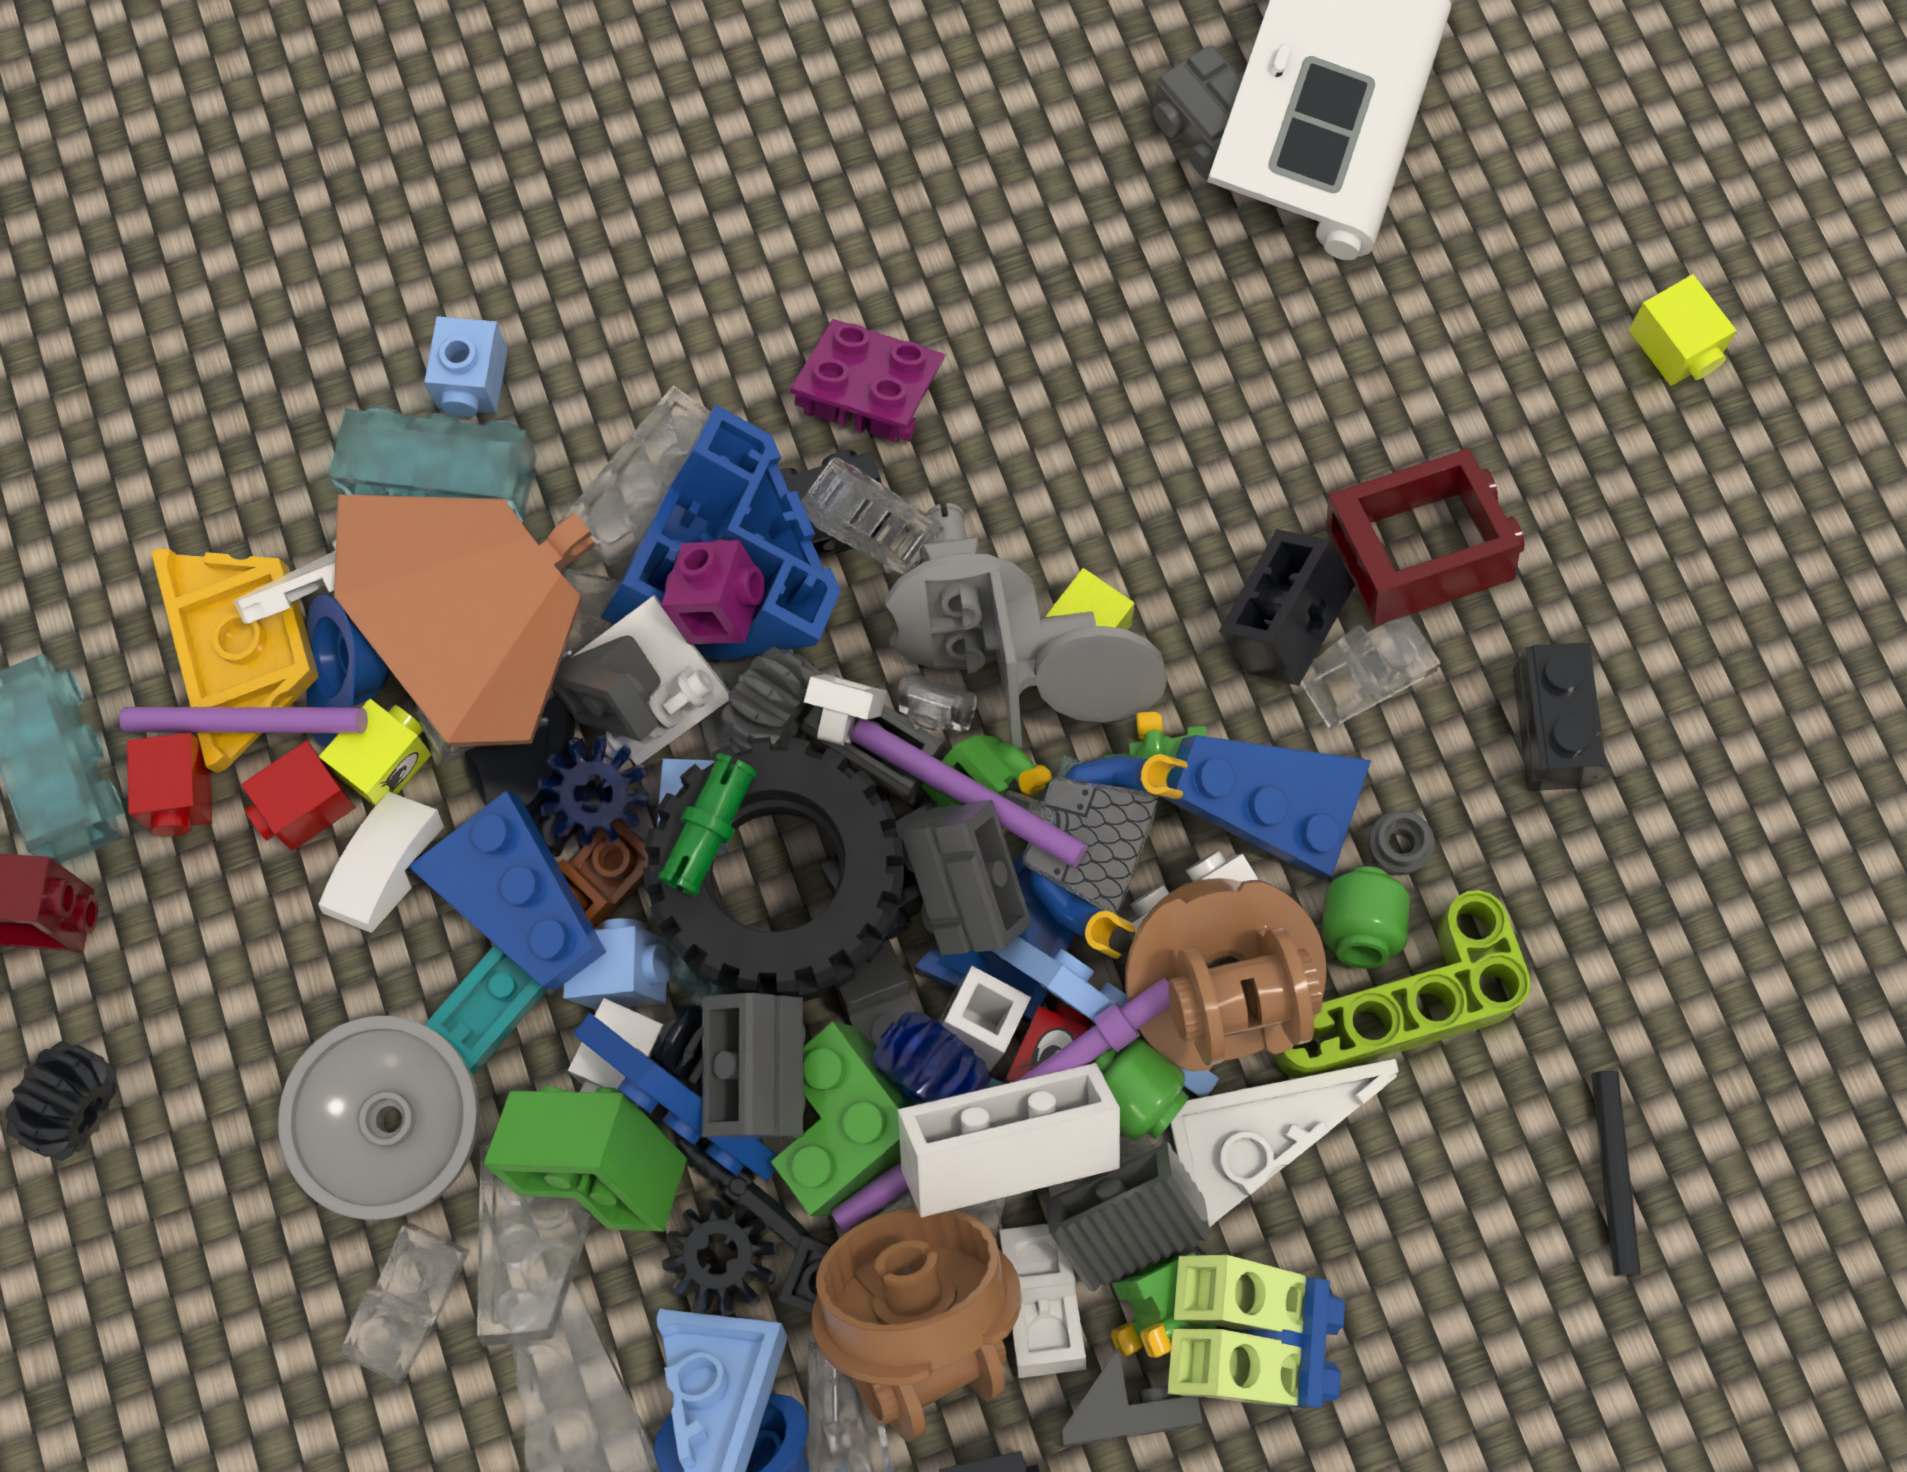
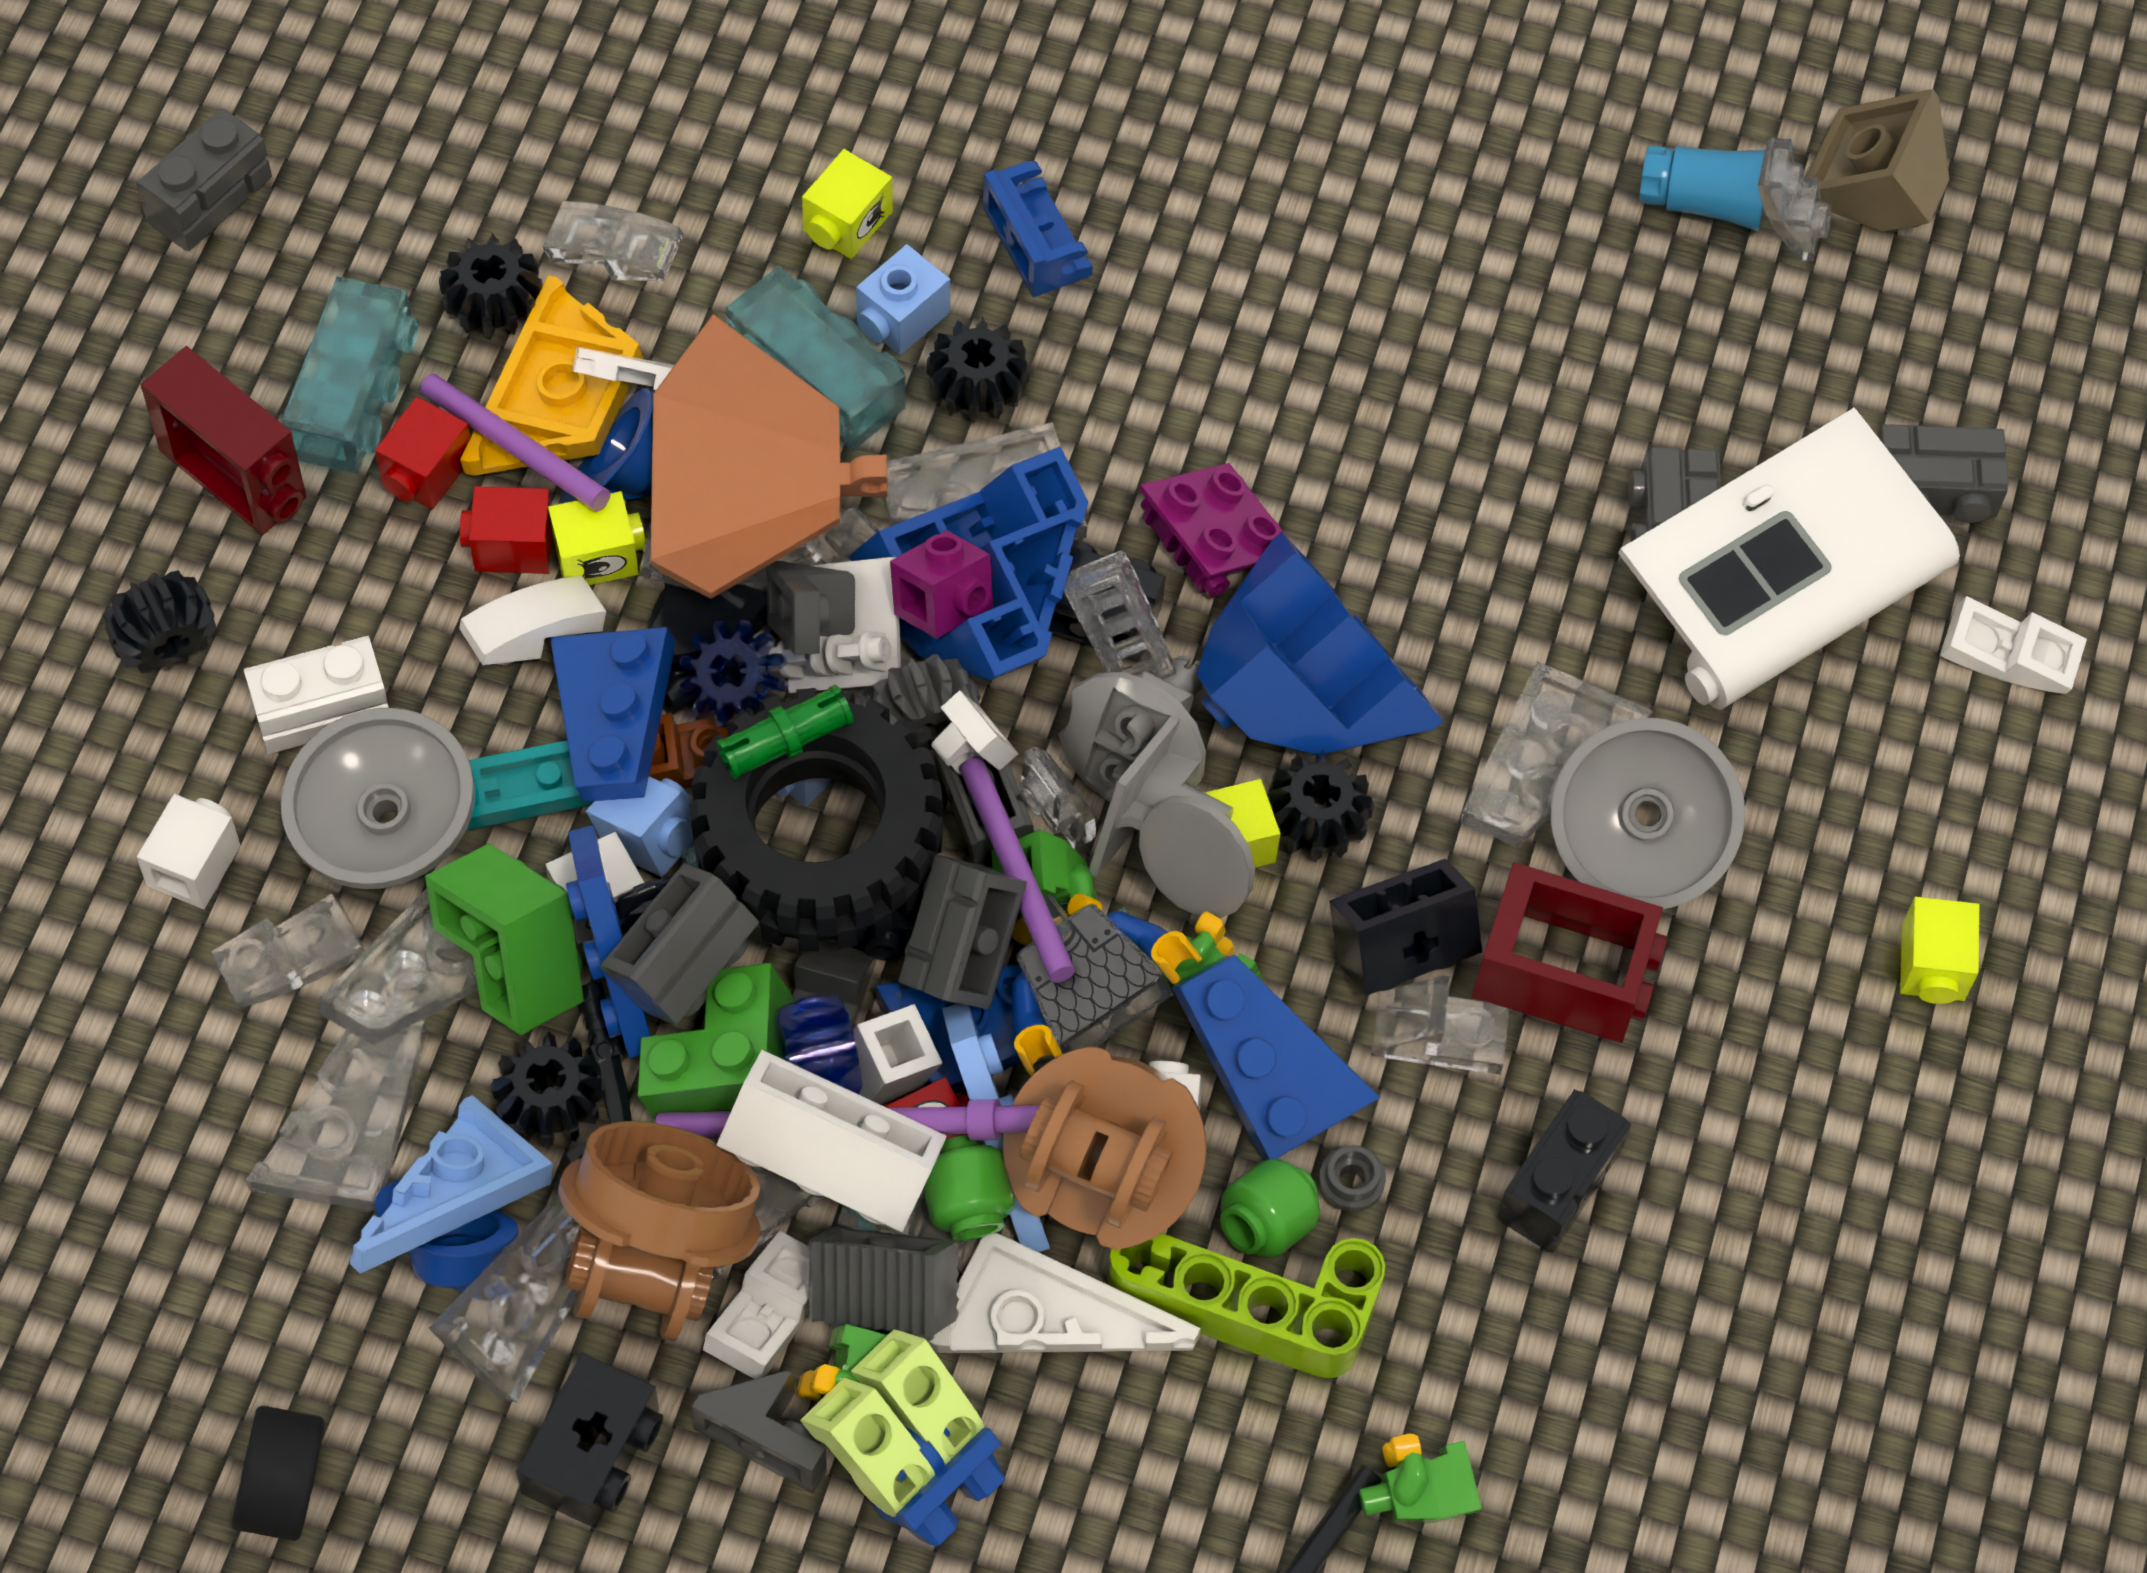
camera: 30 degrees right, 10 degrees down
none -> white brick [136,794,241,909]
none -> white brick [244,636,389,754]
none -> black gear [439,233,543,340]
none -> clear slope [542,201,684,281]
none -> neon yellow brick [802,149,893,259]
none -> black gear [926,316,1030,424]
none -> blue hinge [983,161,1093,298]
none -> blue brick [1197,532,1444,754]
none -> black gear [1267,750,1374,863]
none -> bright green piece [1359,1433,1482,1523]
none -> clear wing [1460,661,1653,847]
none -> light grey dish [1551,718,1745,909]
none -> white slope [1940,596,2087,694]

